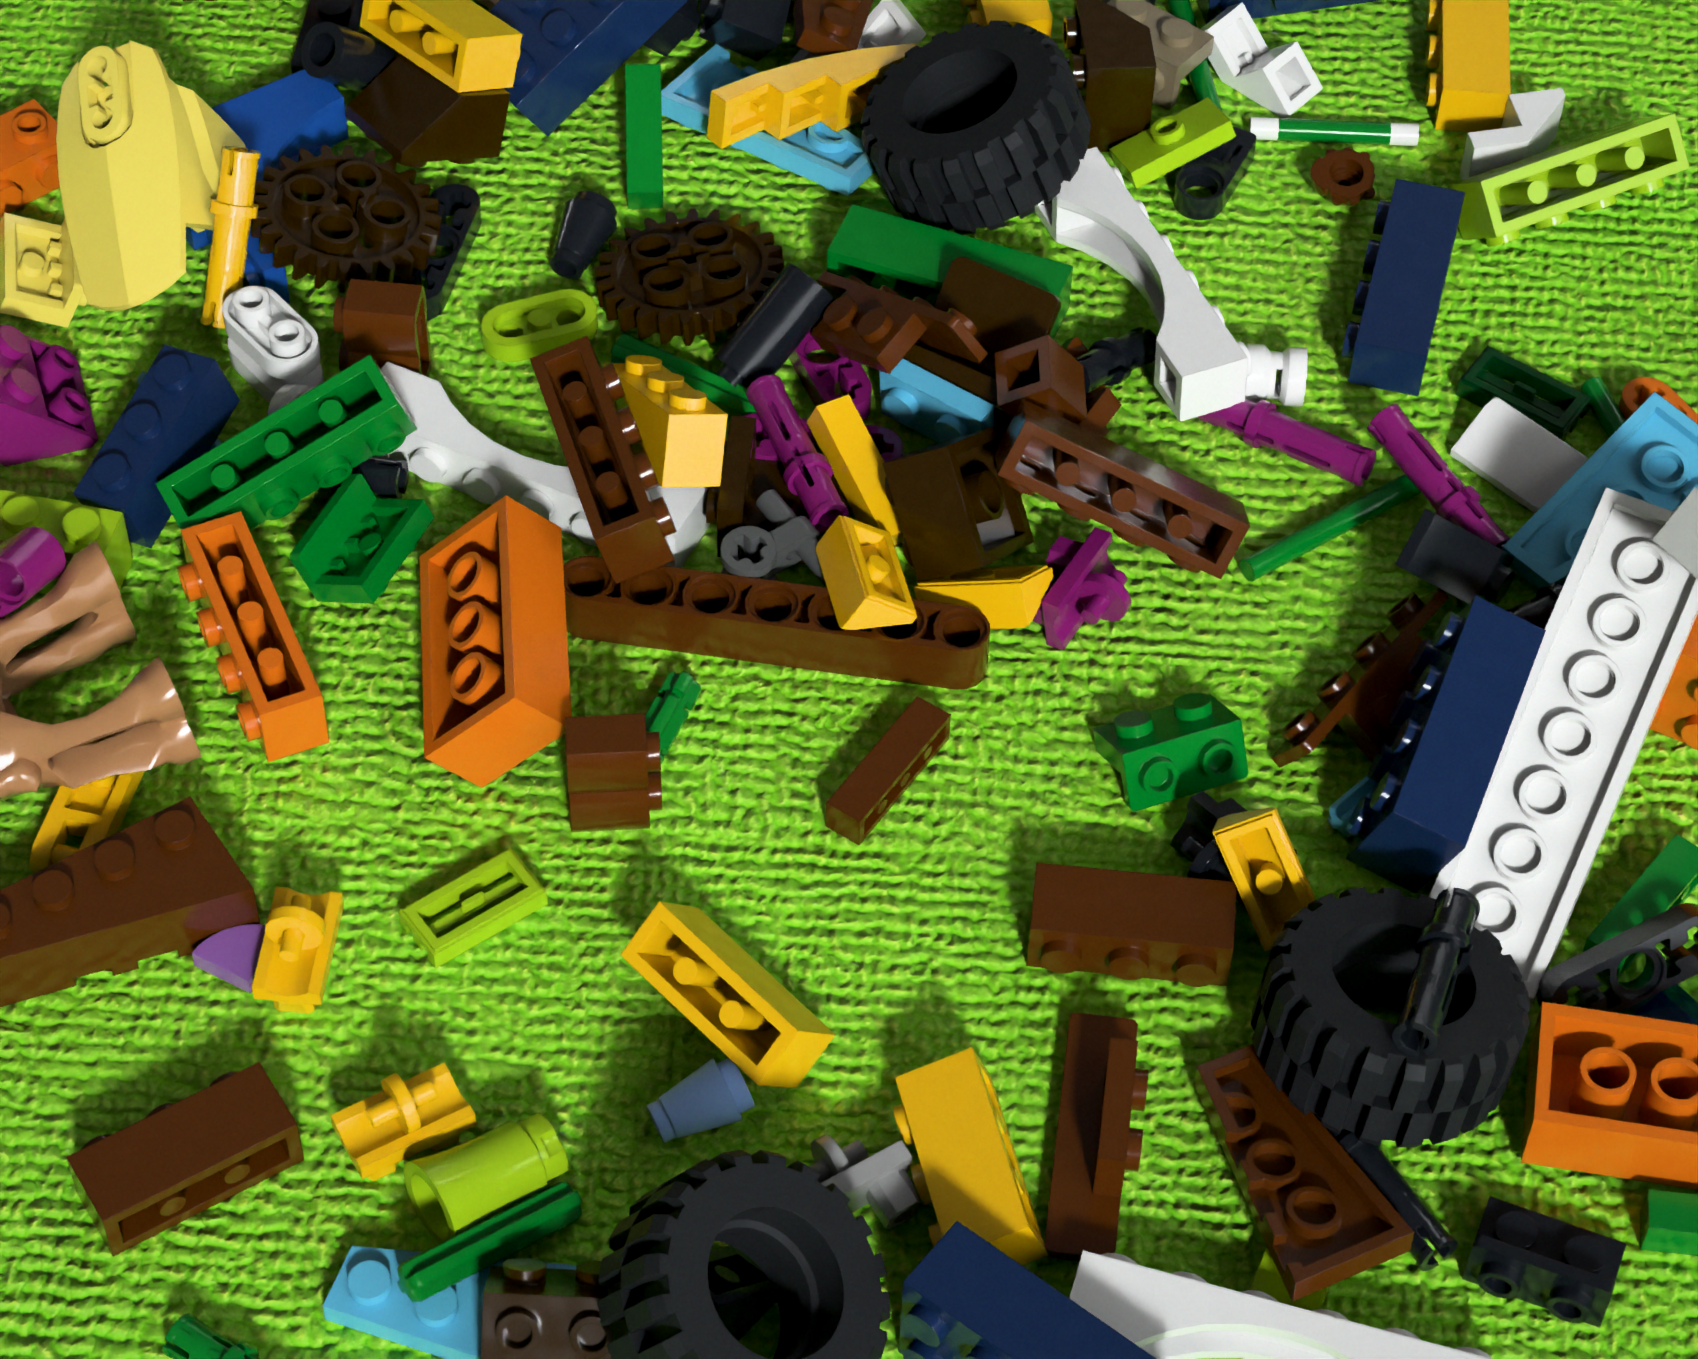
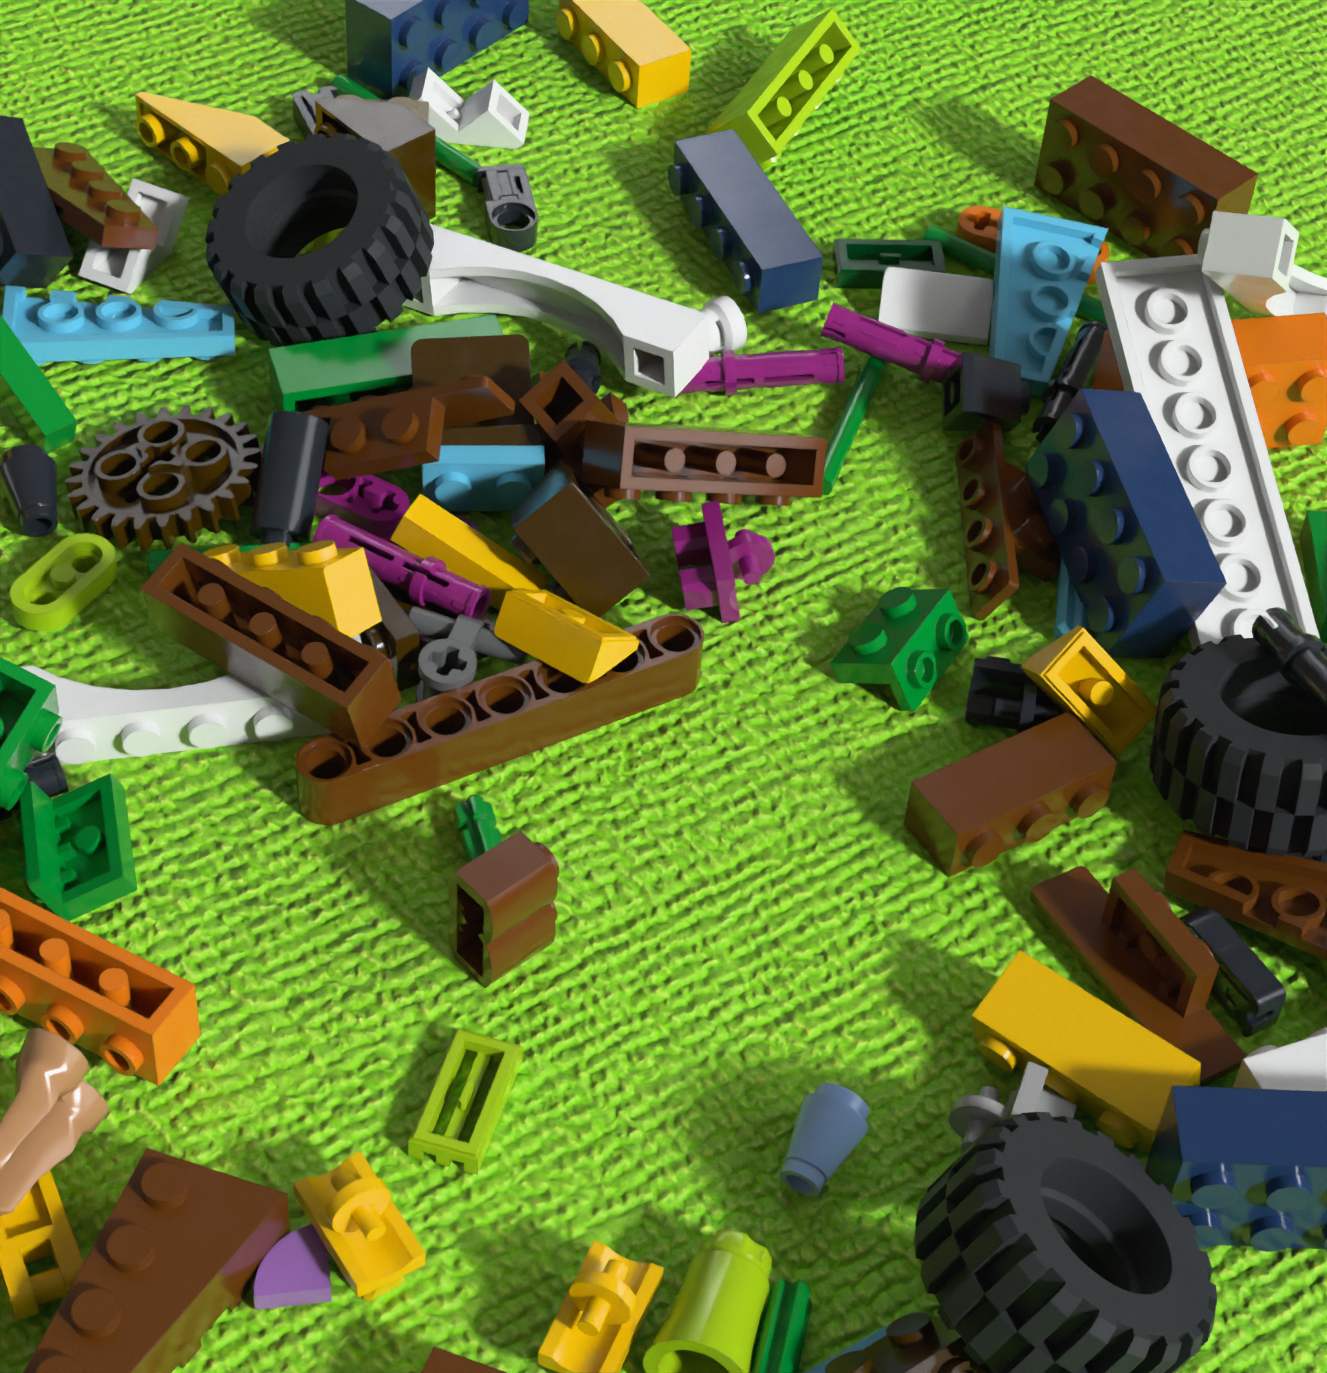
camera: 40 degrees left, 5 degrees down
orange brick [419,495,572,788] -> none
yellow brick [620,901,836,1088] -> none
yellow slope [707,43,921,149] -> none
reddish brown piece [826,696,951,845] -> none
yellow slope [914,565,1054,629] -> none
lime plate [1109,97,1236,189] -> none
green bar [1248,117,1419,146] -> none
reddish brown animal [1310,147,1375,206] -> none
white slope [1459,88,1566,180] -> none
none -> black piece [1179,906,1286,1037]

